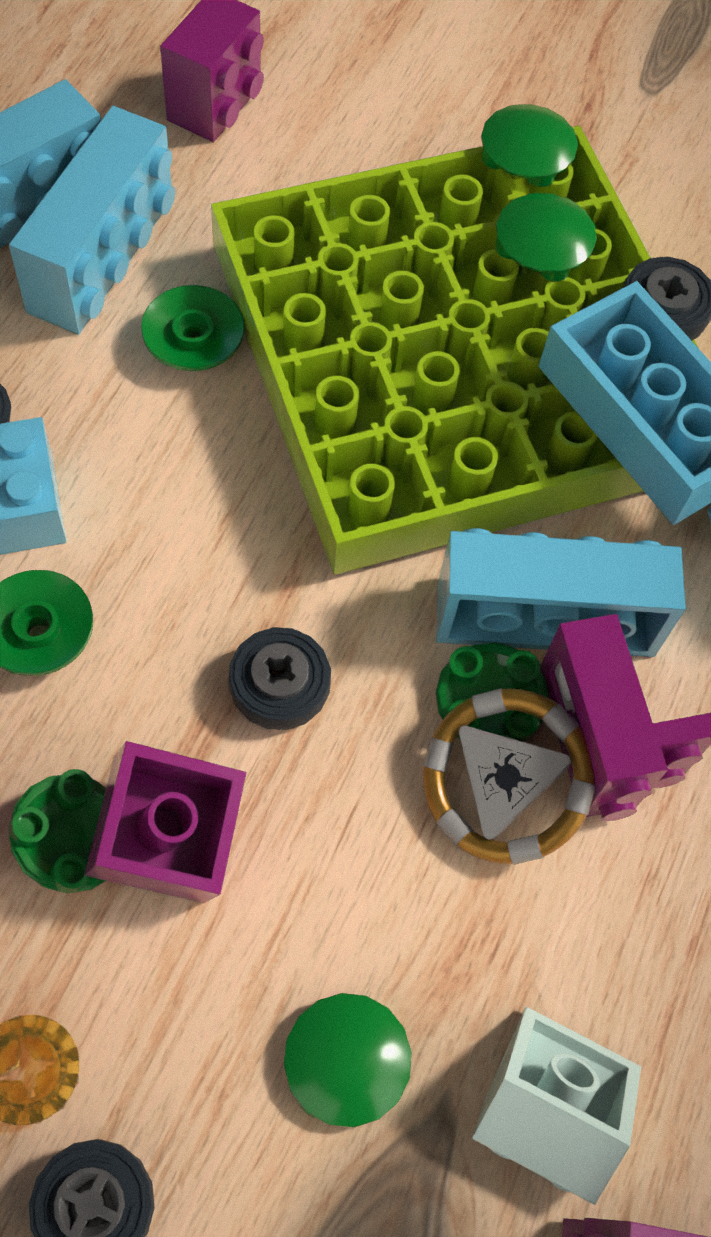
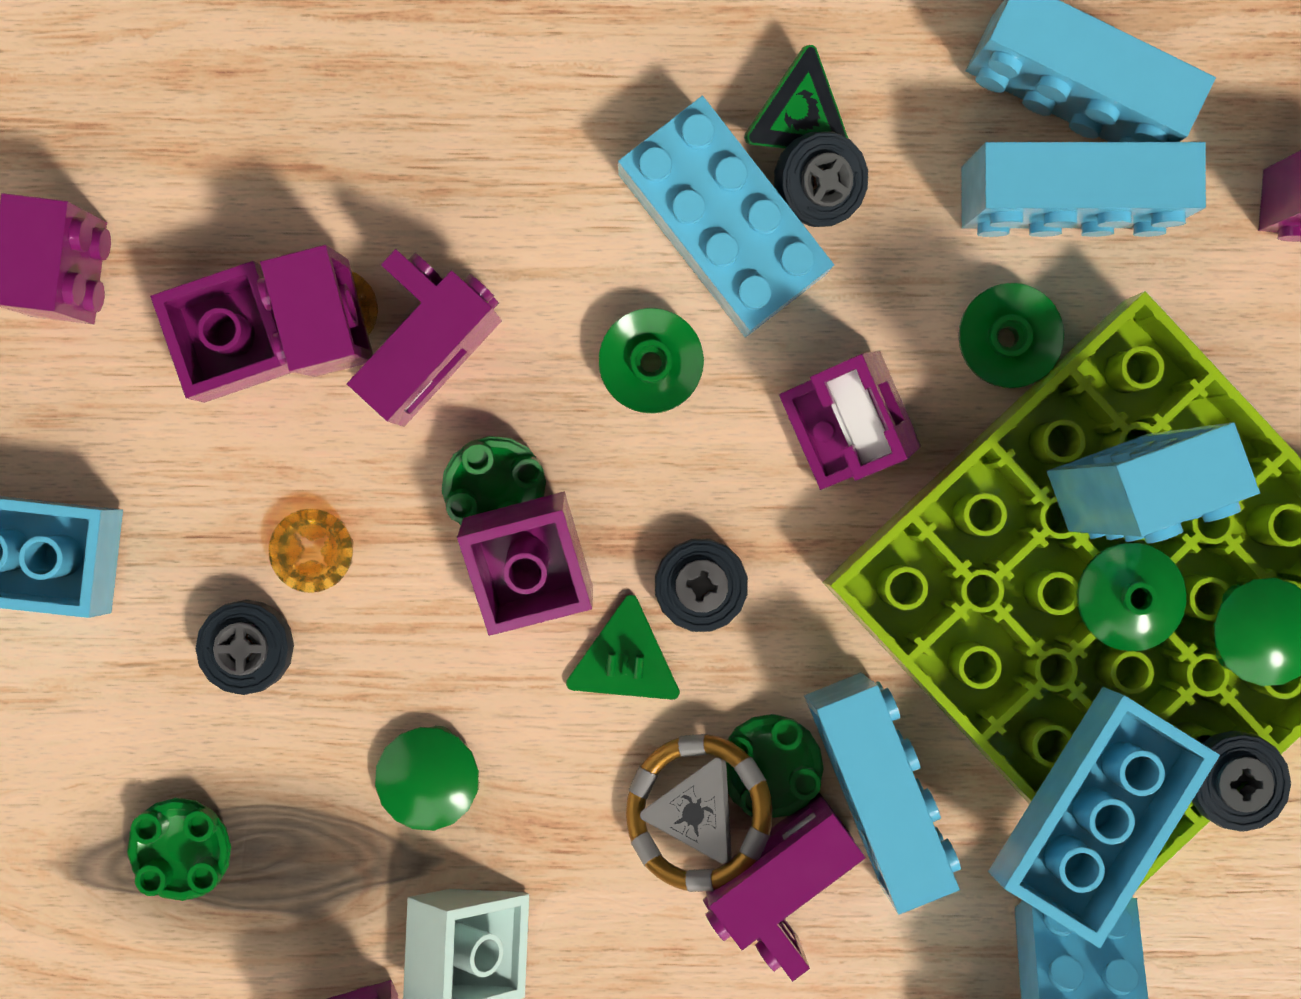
camera: 65 degrees right, 25 degrees up
none -> green piece [566,595,680,700]
none -> magenta brick [779,351,921,490]
none -> medium azure brick [1047,422,1260,544]
none -> green dish [1077,543,1187,651]

